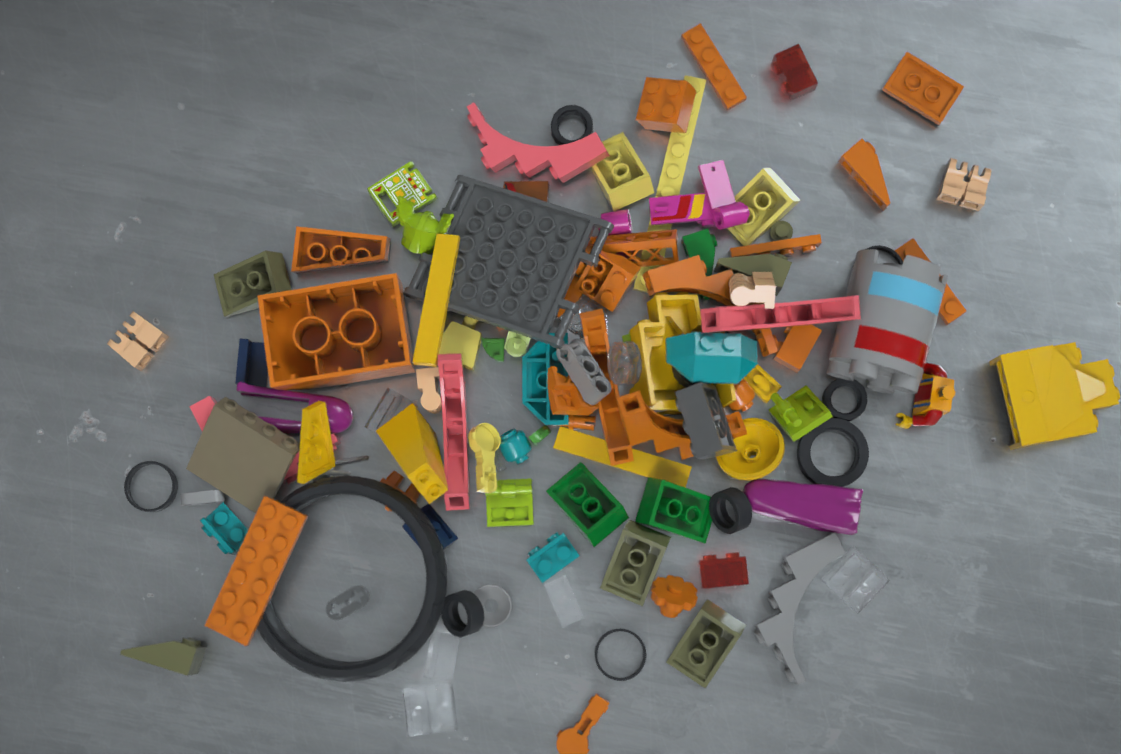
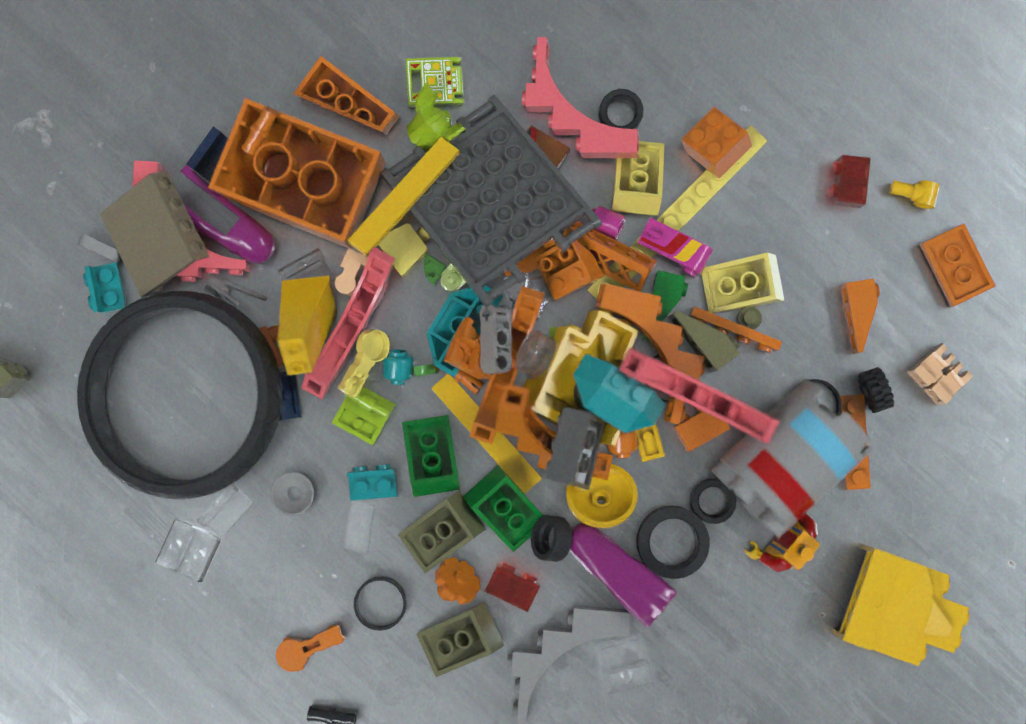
camera: 30 degrees right, 5 degrees up
light nougat legs [107,311,169,371] -> none
black tyre [124,461,178,512] -> none
orange plate [204,496,308,646] -> none
olive slope [214,250,292,317] -> none
yellow wing [297,401,336,484] -> none
dark grey beam [326,586,369,620] -> none
black tyre [441,590,485,637] -> none
orange plate [681,23,747,111] -> none
door [698,160,750,230] -> none
light nougat legs [729,272,775,308] -> none
lime plate [769,385,832,442] -> none
none -> orange pin [242,106,278,155]
none -> black tyre [858,367,894,413]
none -> yellow pin [889,180,940,209]

